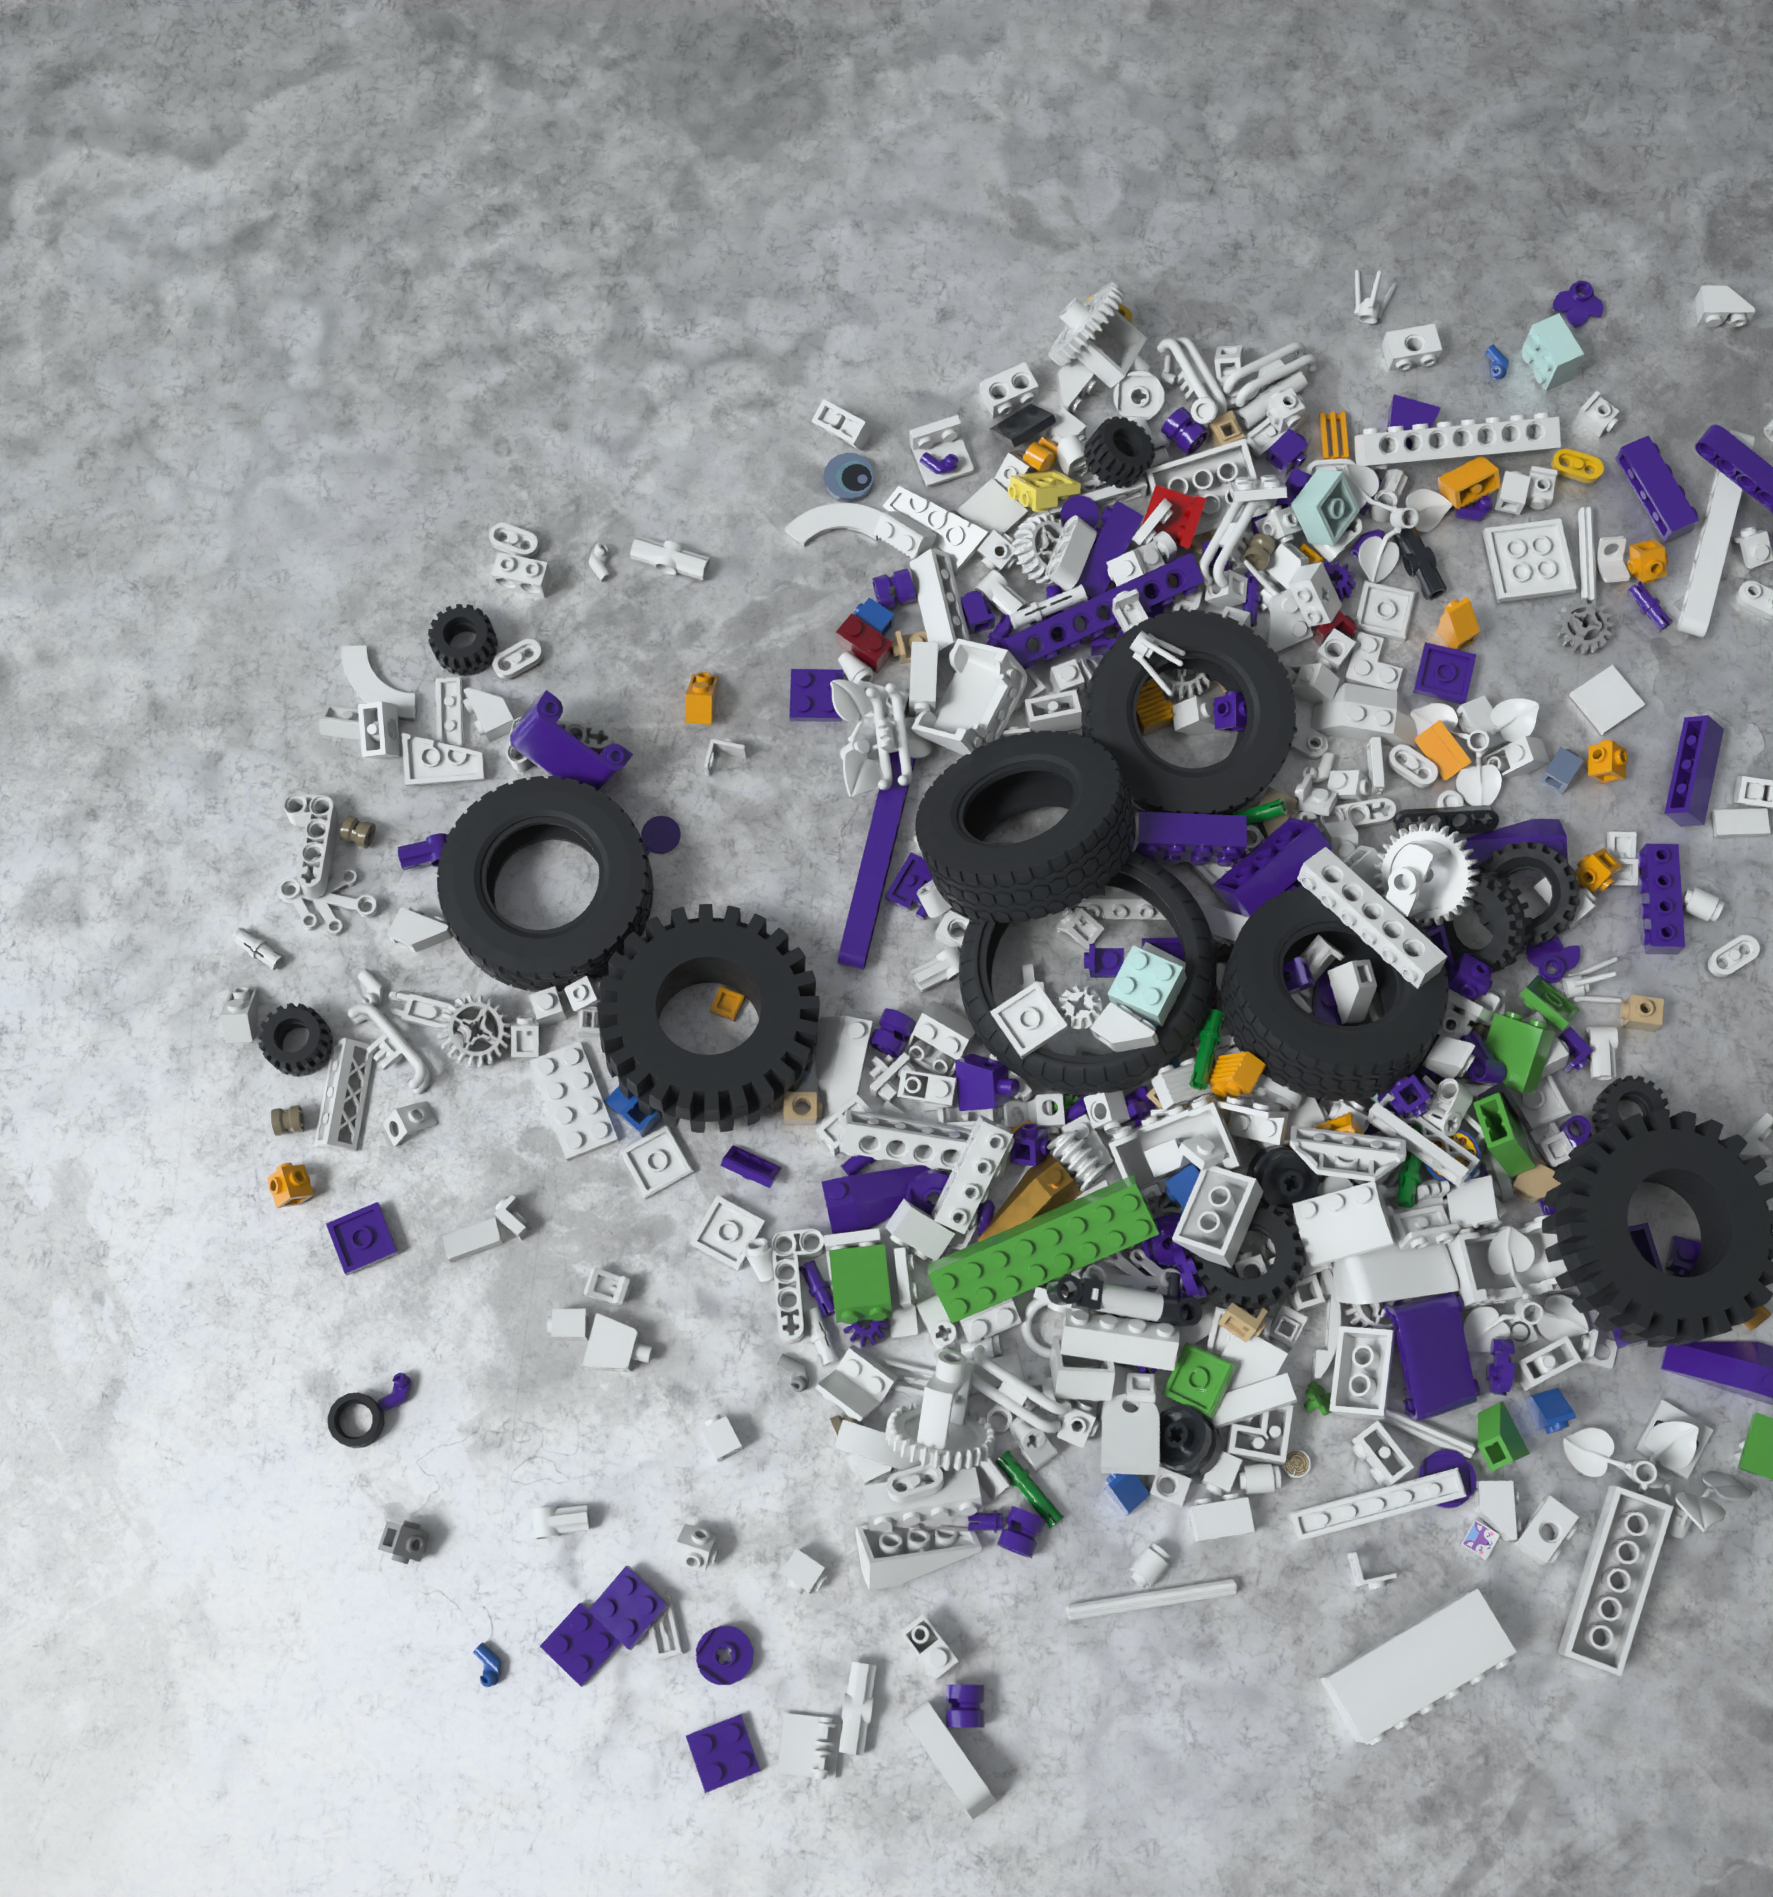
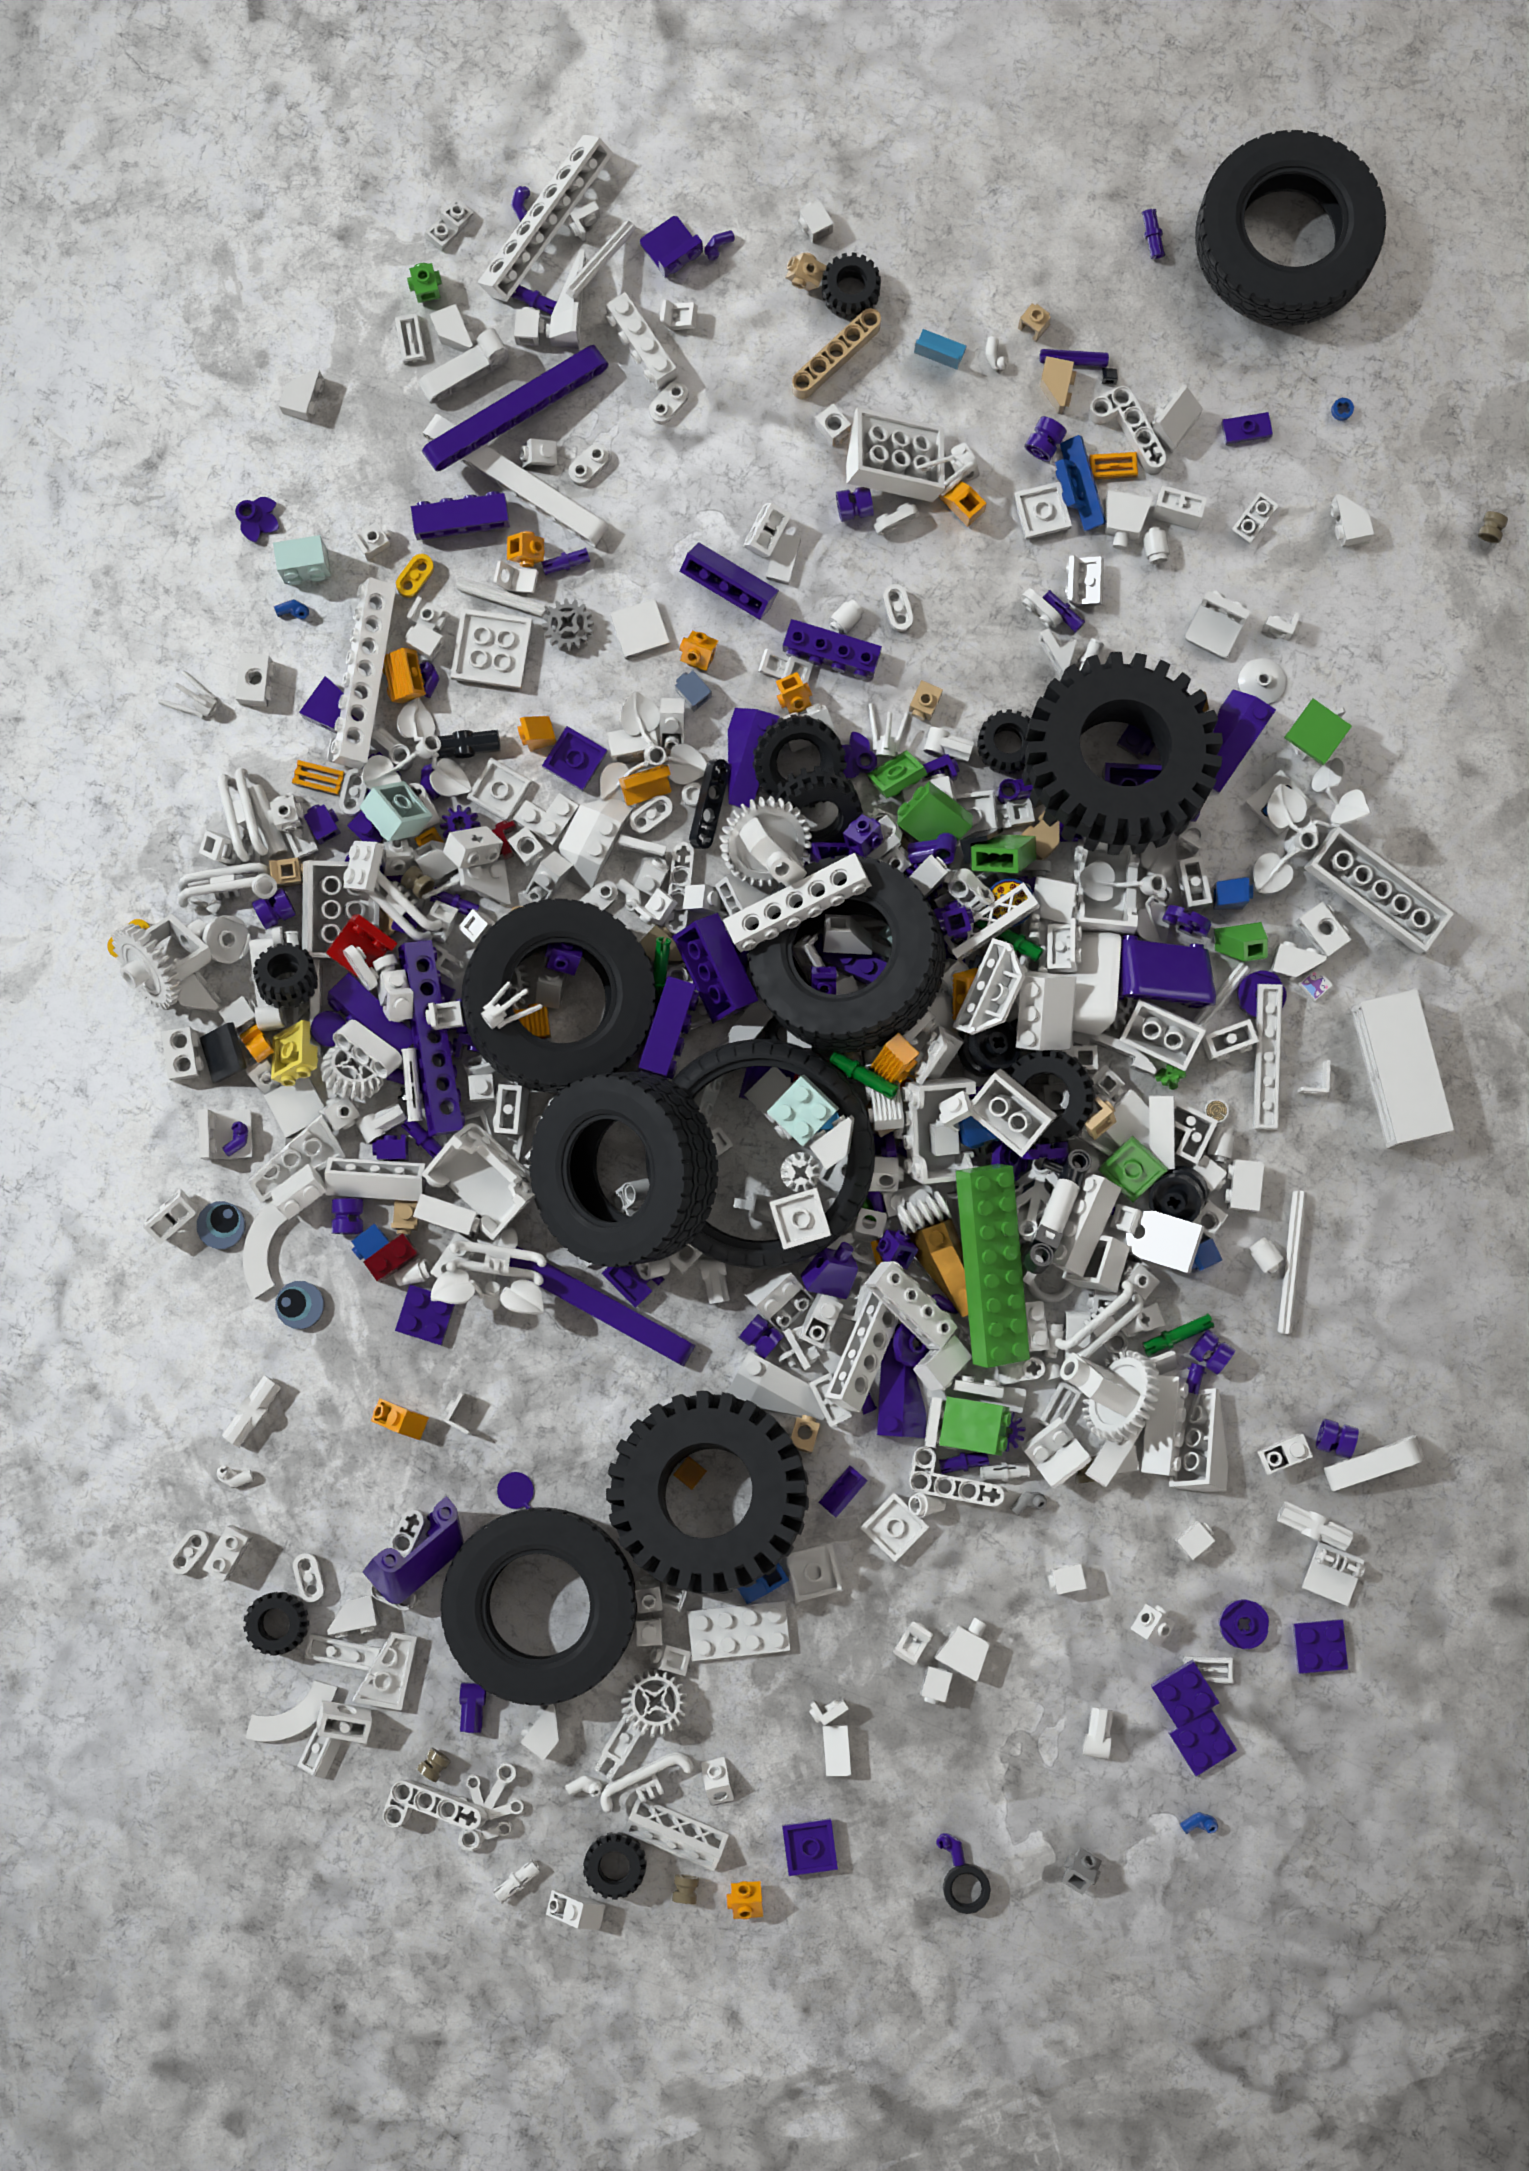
camera: 75 degrees left, 10 degrees up
white plate [887,1464,944,1503] -> none
dark purple bracket [1084,944,1124,978] -> none
none -> tile [275,1281,324,1329]

